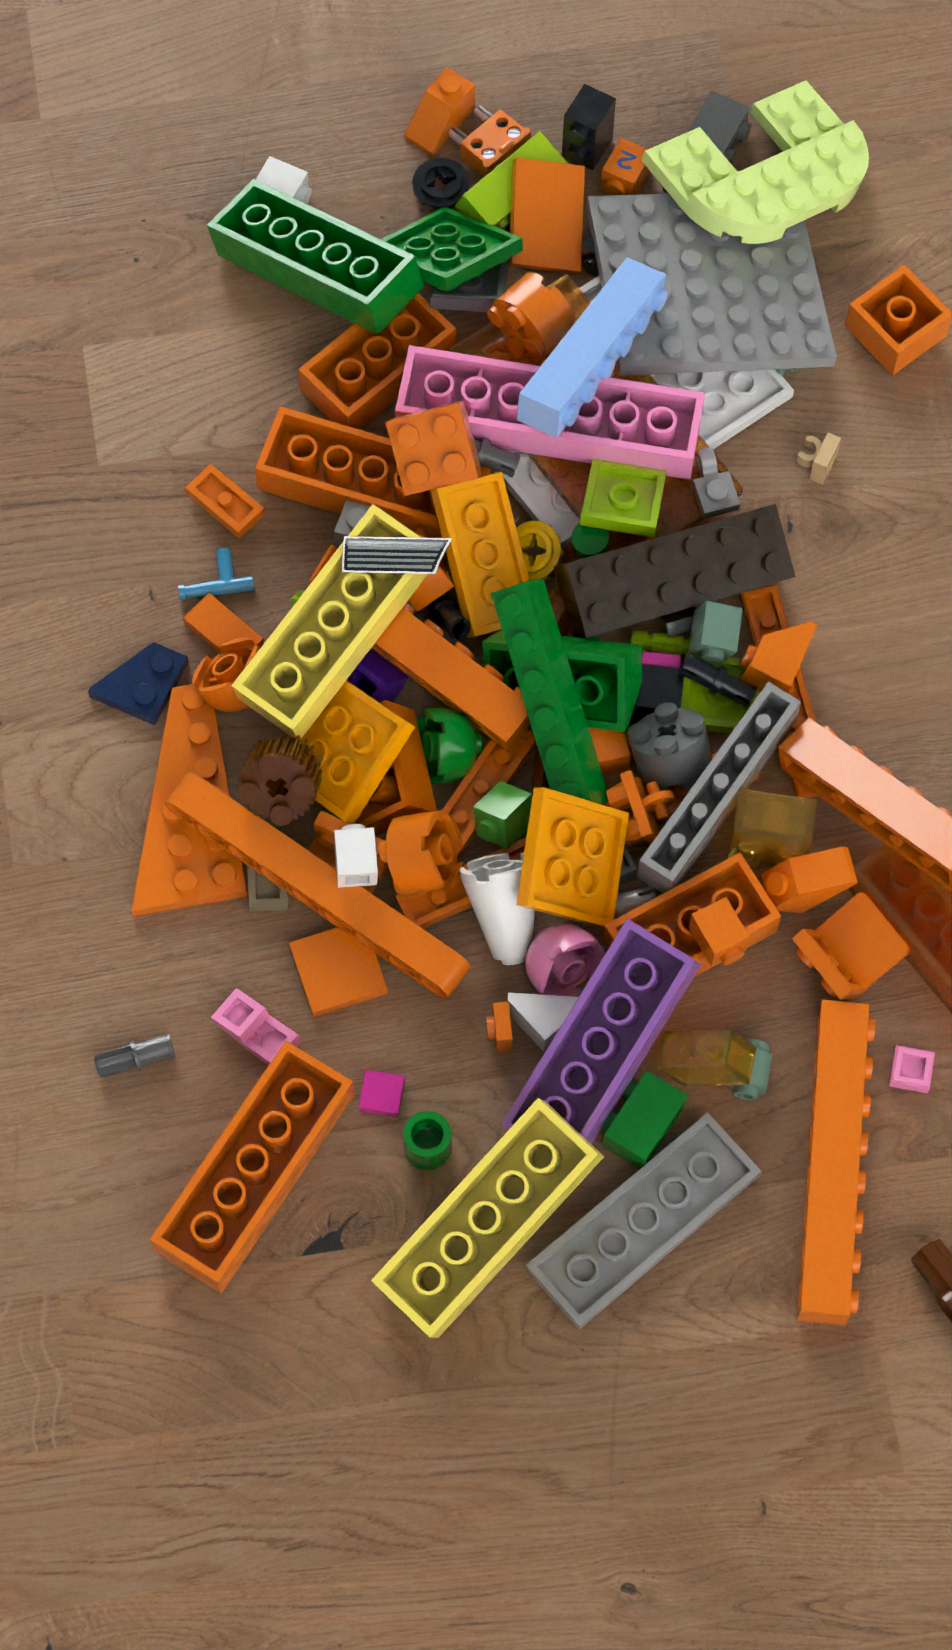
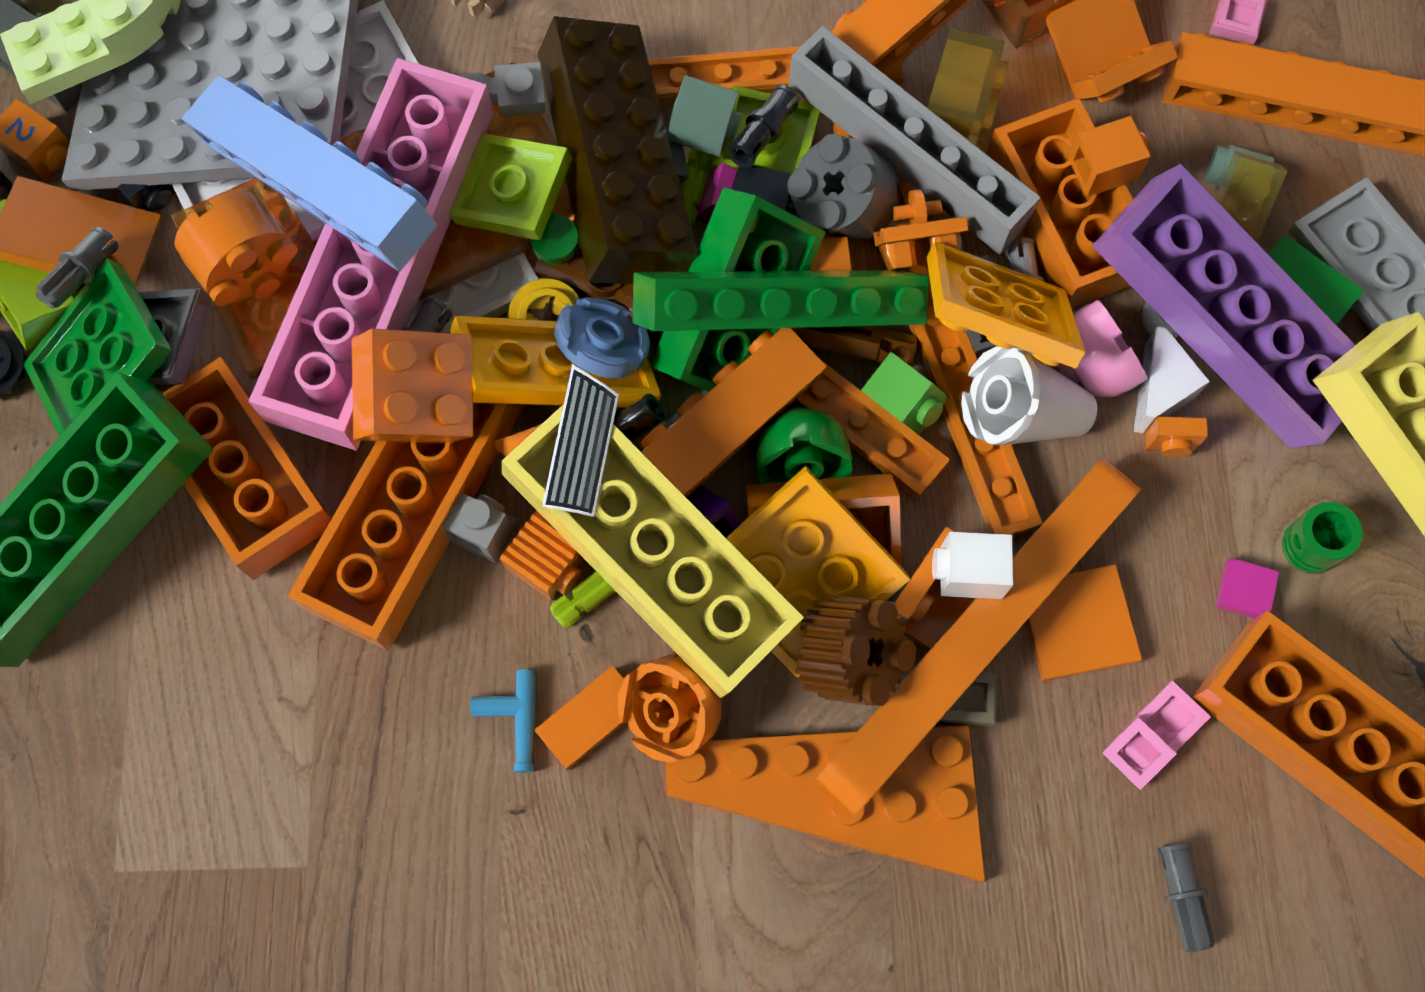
camera: 80 degrees left, 5 degrees up
dark blue wing [88,642,189,725] -> none
orange plate [185,464,265,539] -> none
orange brick [379,811,464,895] -> none
orange slope [739,621,818,692] -> none
orange slope [761,846,858,914] -> none
none -> dark grey axle [36,226,118,309]
none -> medium blue tile [554,297,651,378]

